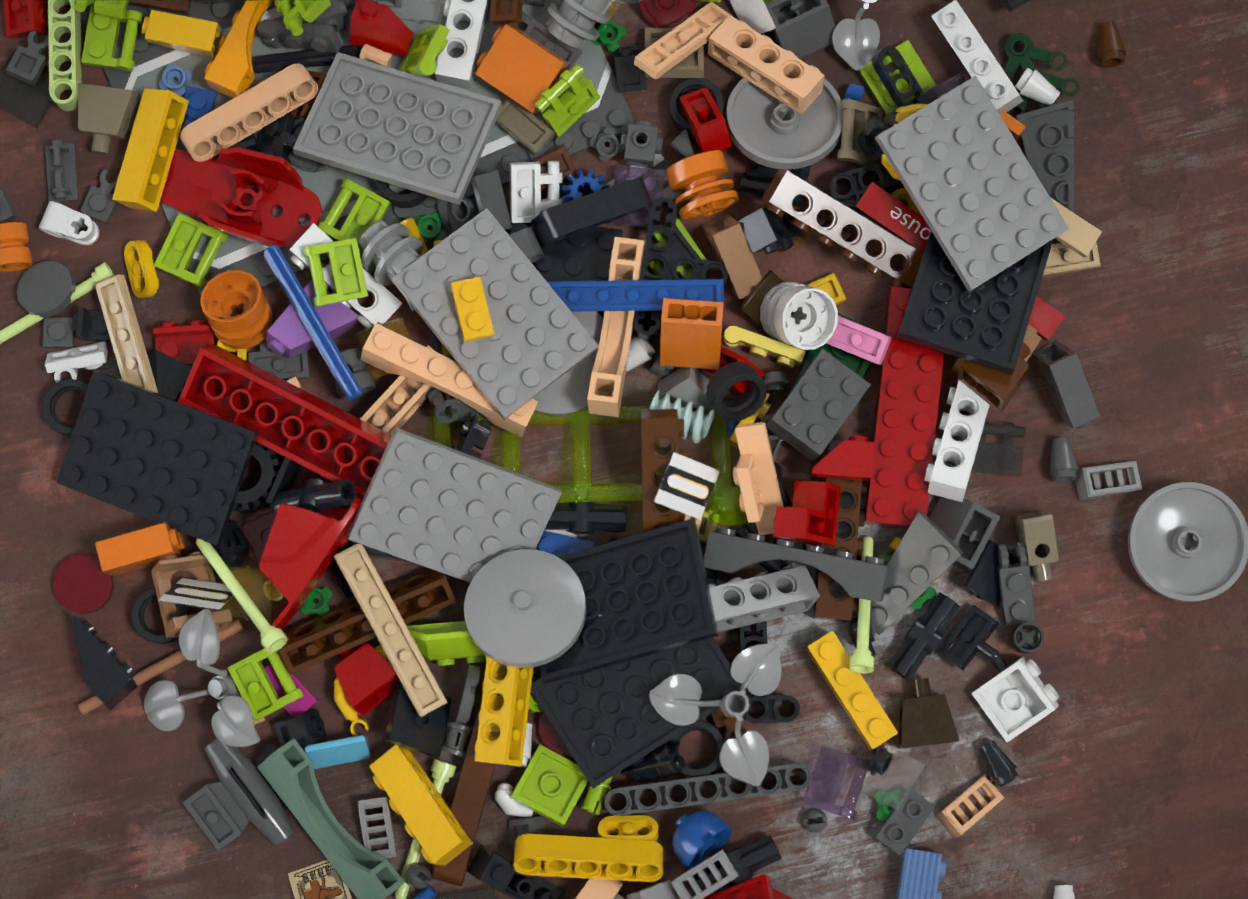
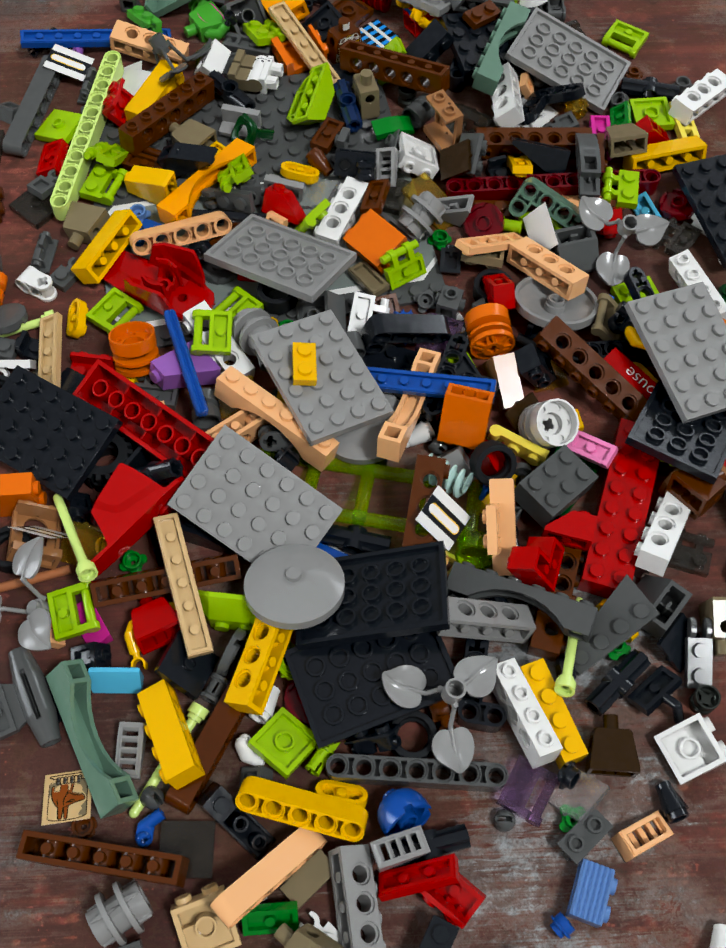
camera: 10 degrees right, 20 degrees down
none -> white brick [492,658,563,769]

